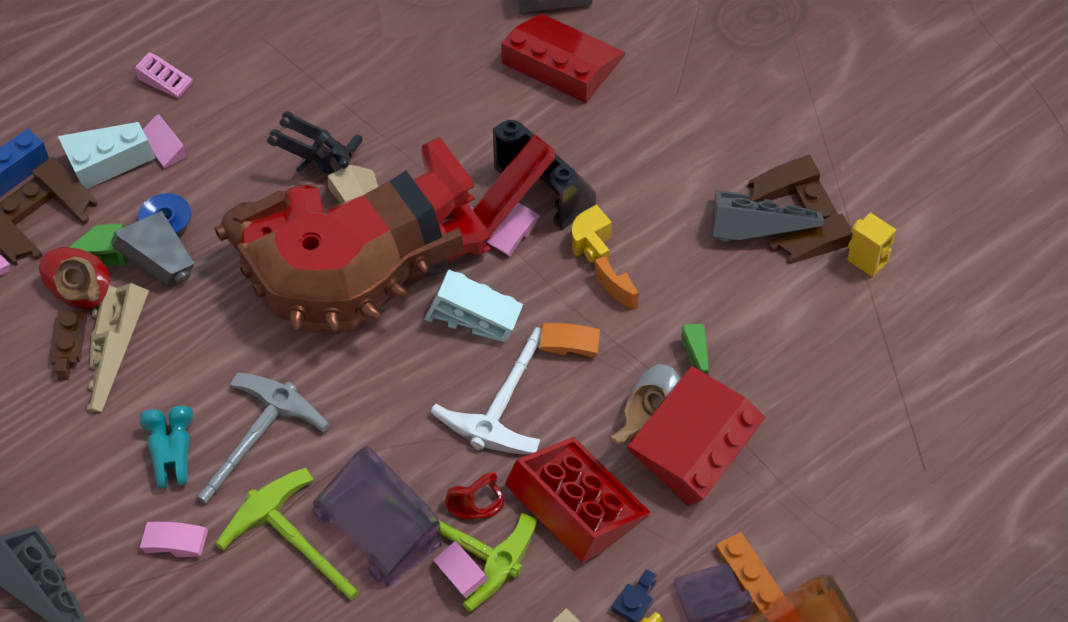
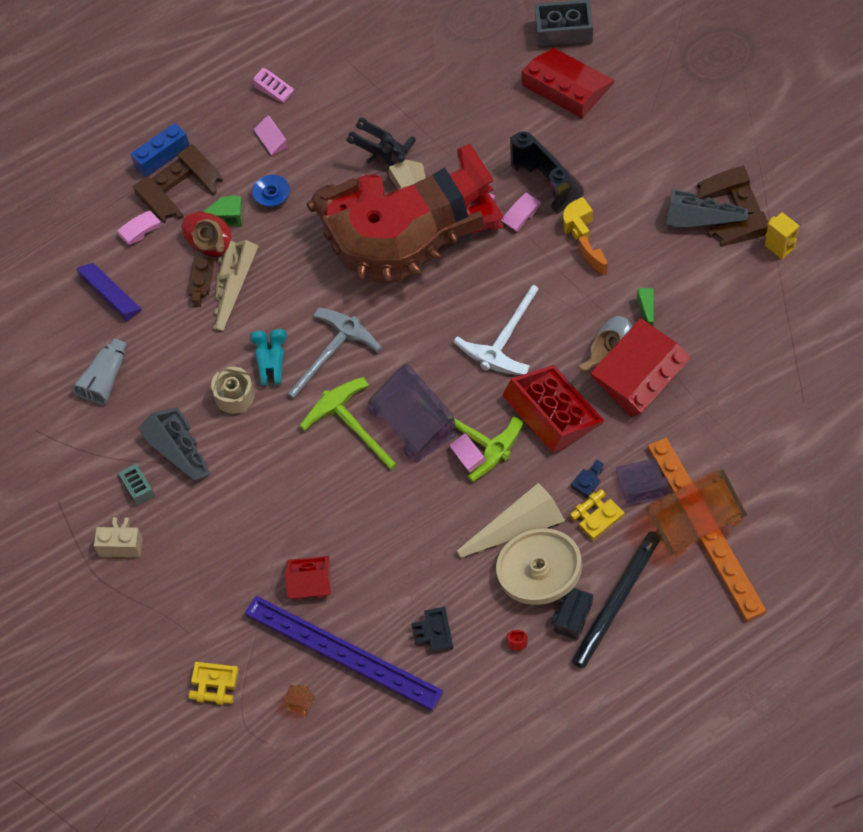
camera: 10 degrees right, 5 degrees up
light aqua wedge [58,122,155,190] -> none
slope [111,211,195,285] -> none
bright pink slope [140,522,208,557] -> none
light aqua wedge [424,270,523,342] -> none
red piece [445,472,504,519] -> none
red fence [472,134,555,236] -> none
orange slope [539,323,600,358] -> none
none -> tan brick [211,367,255,414]

